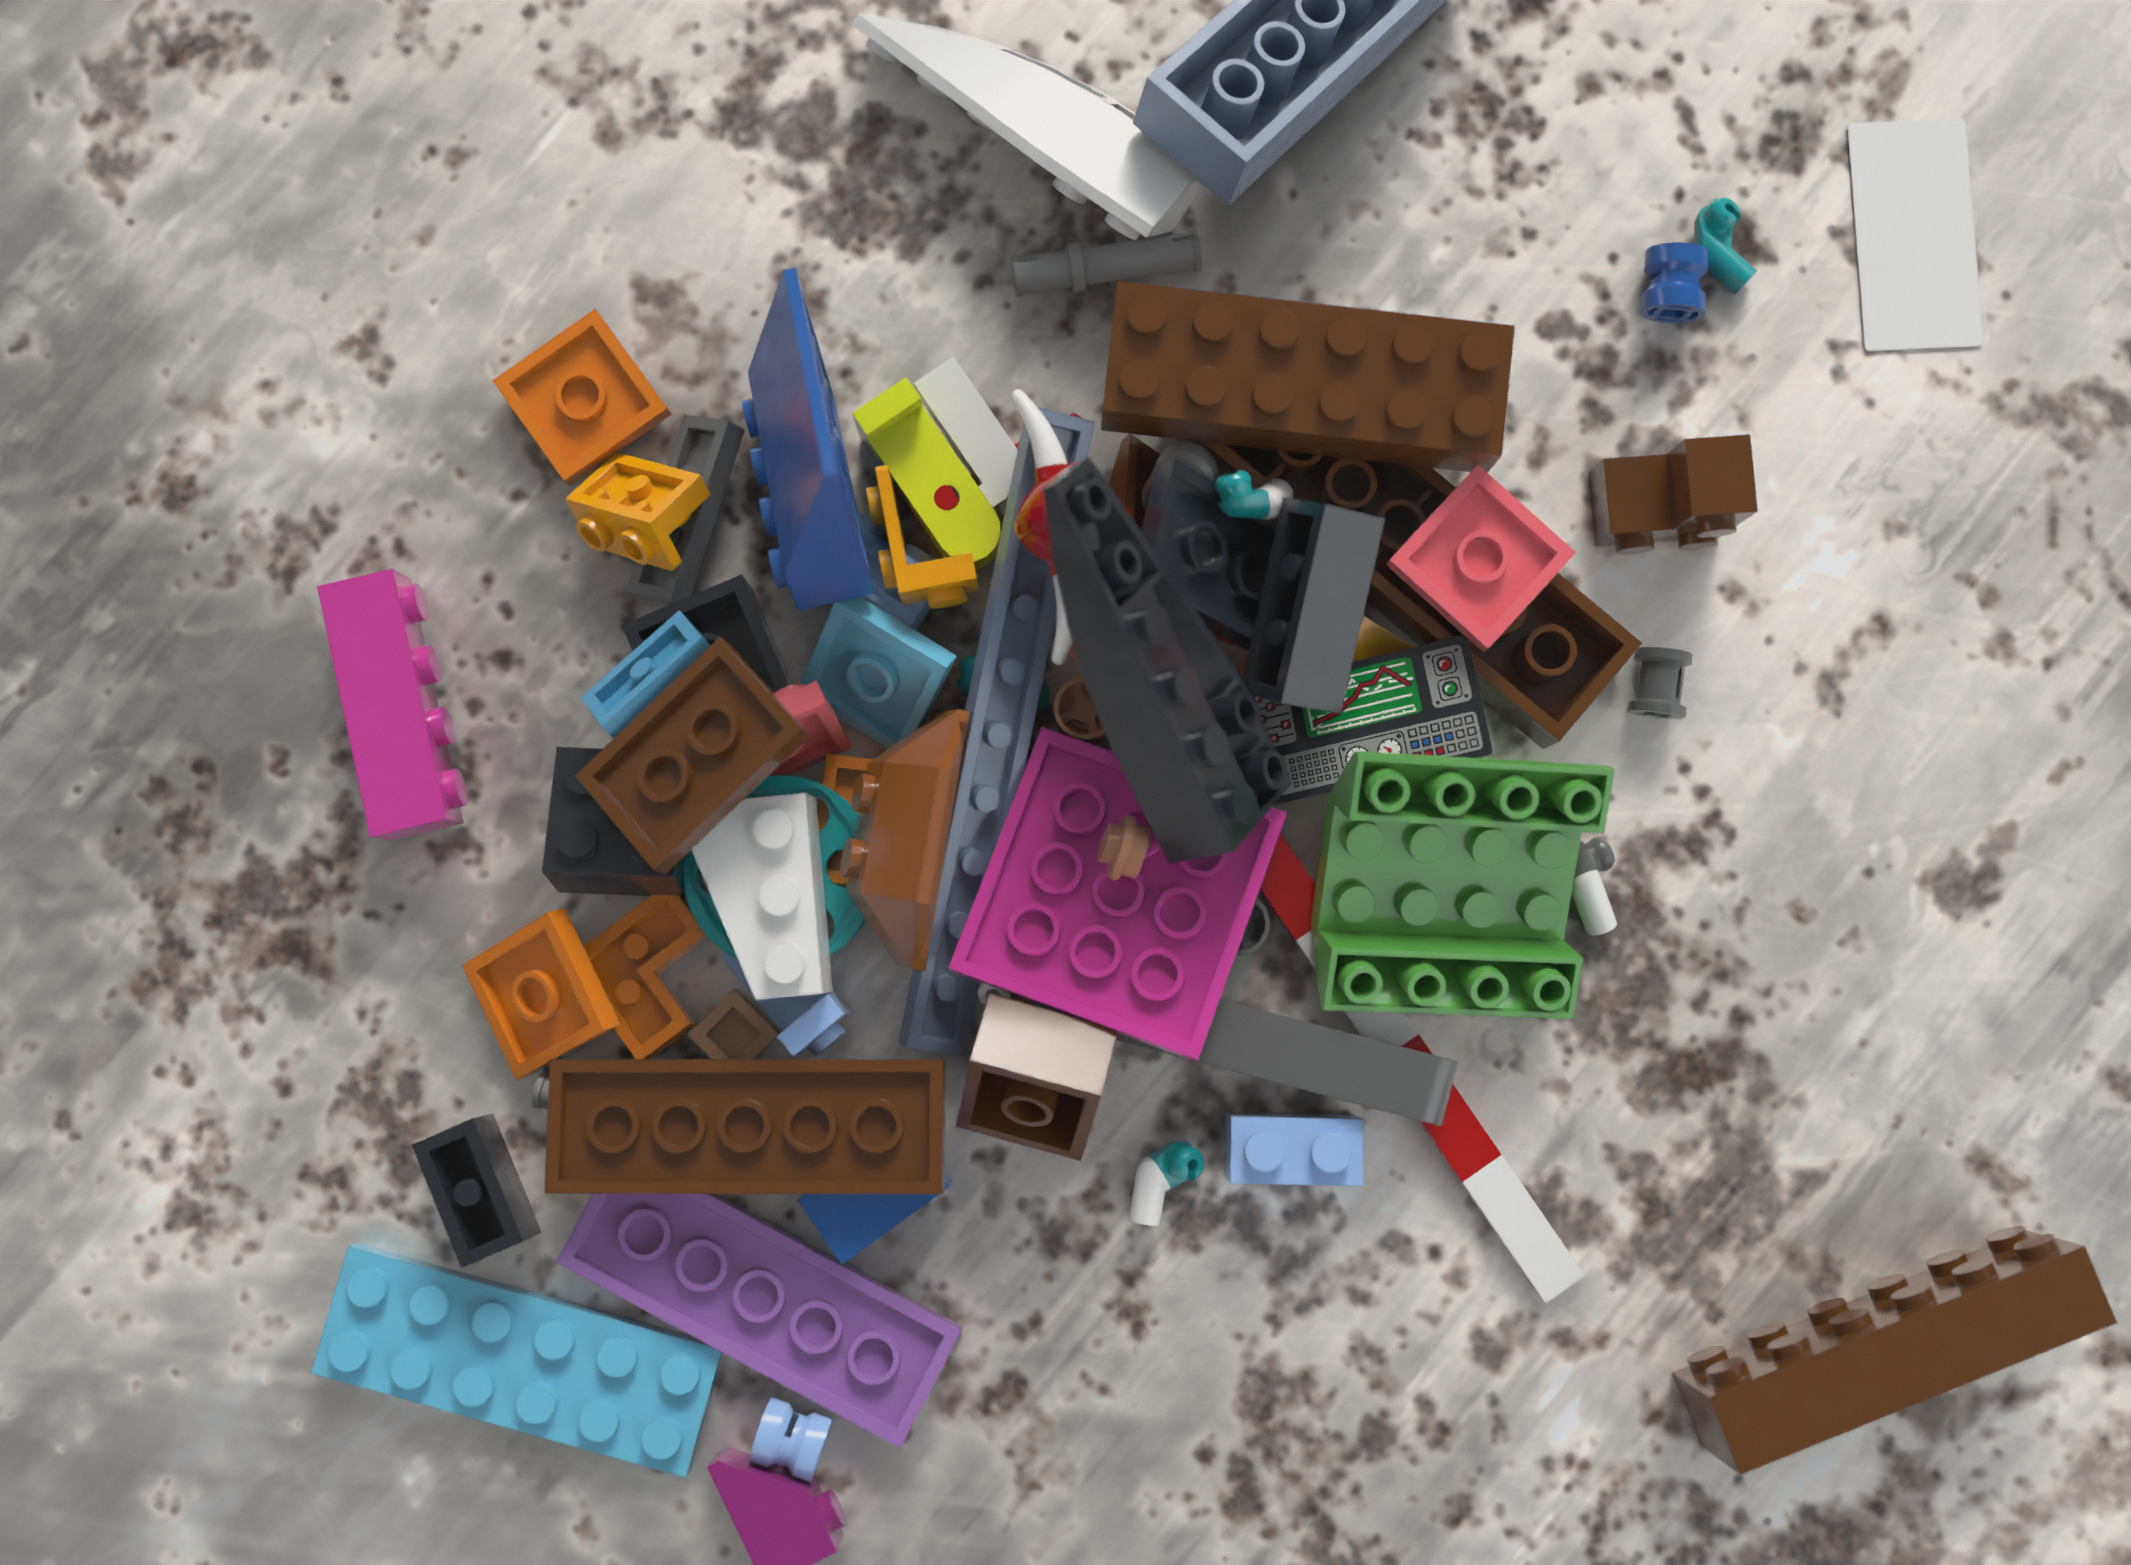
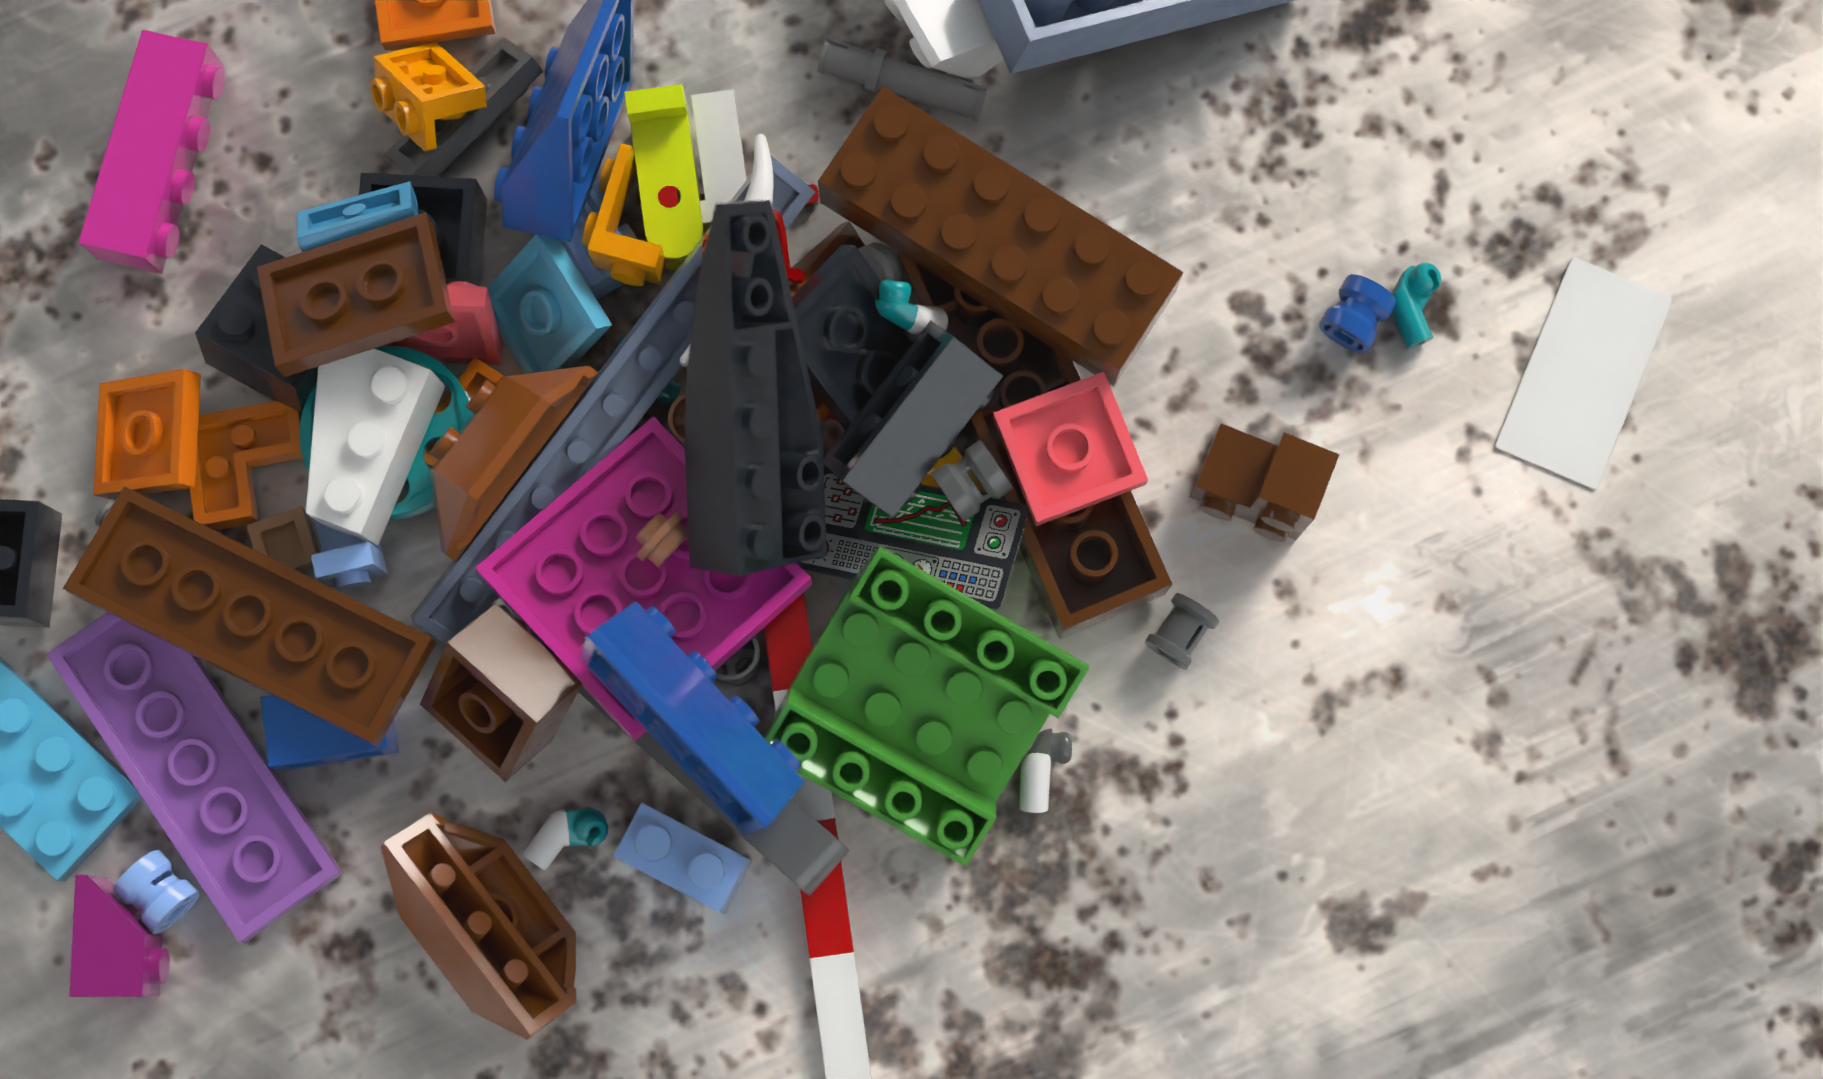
camera: 25 degrees right, 5 degrees down
none -> dark orange wedge [380,813,576,1040]
none -> blue slope [579,601,804,836]
none -> dark grey wheel [931,440,1013,521]

